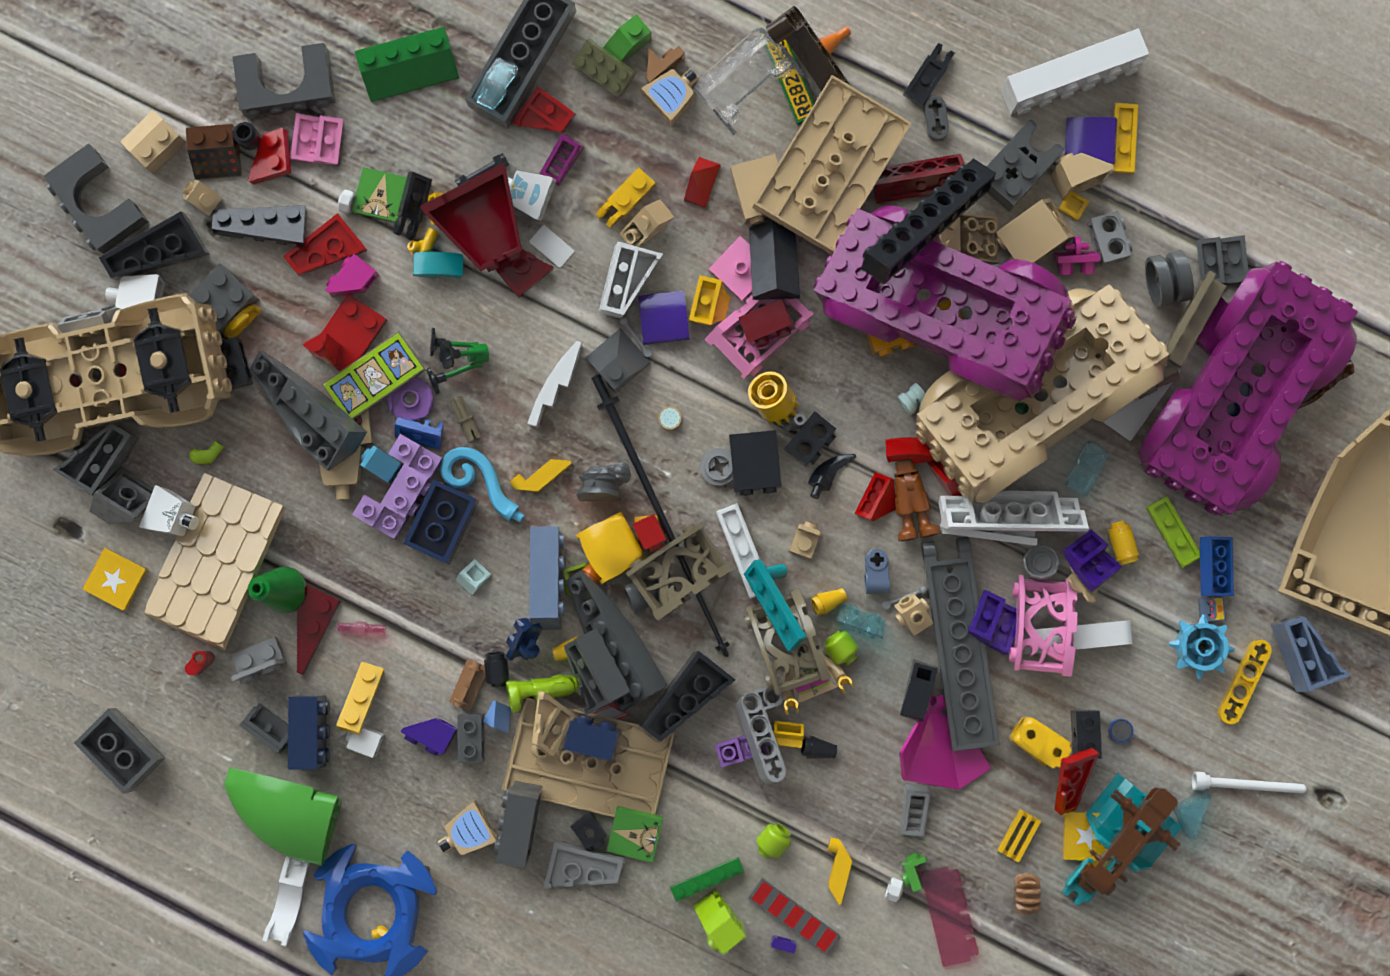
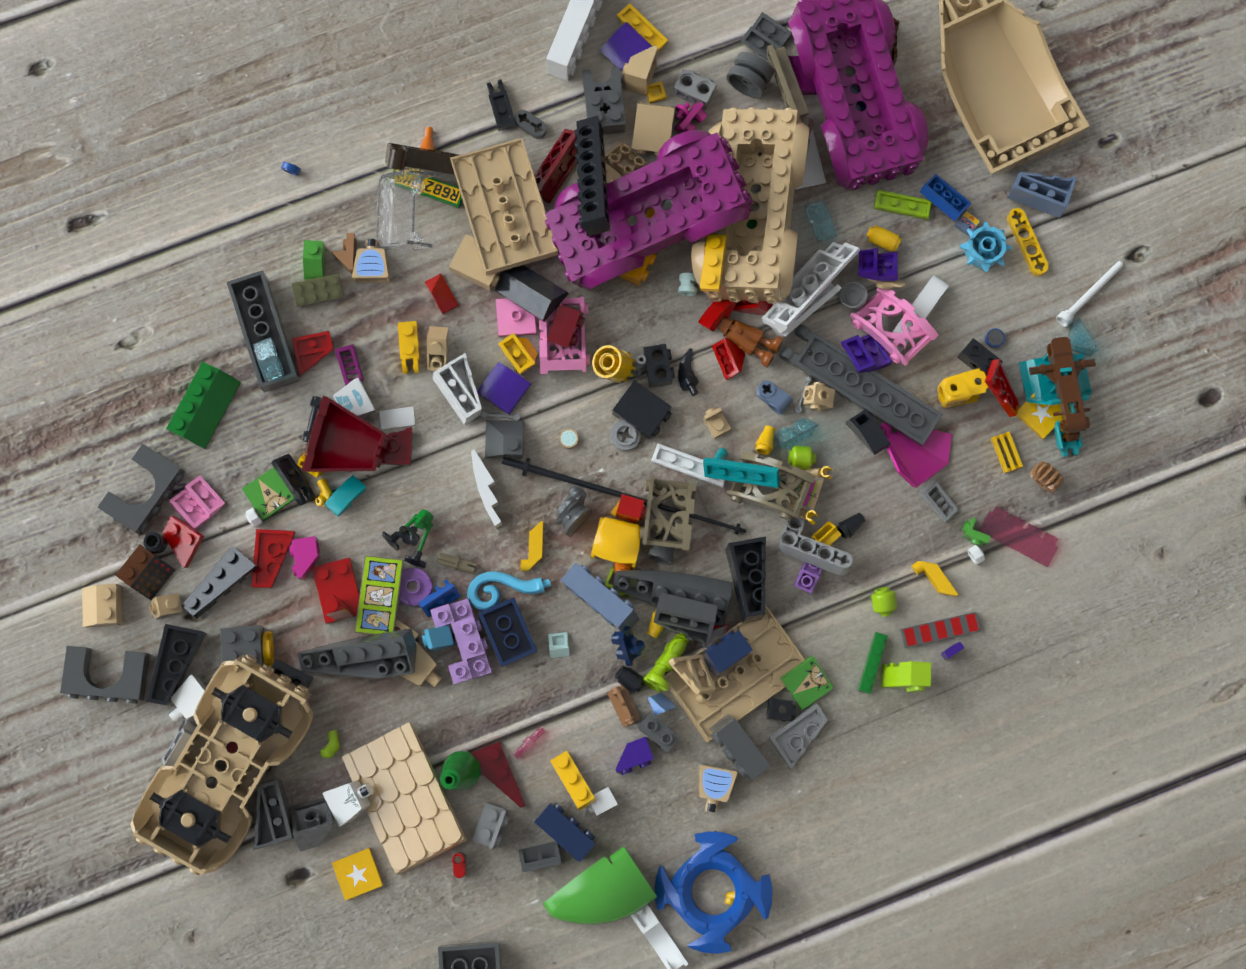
camera: 55 degrees left, 5 degrees down
none -> yellow plate [700,234,727,292]

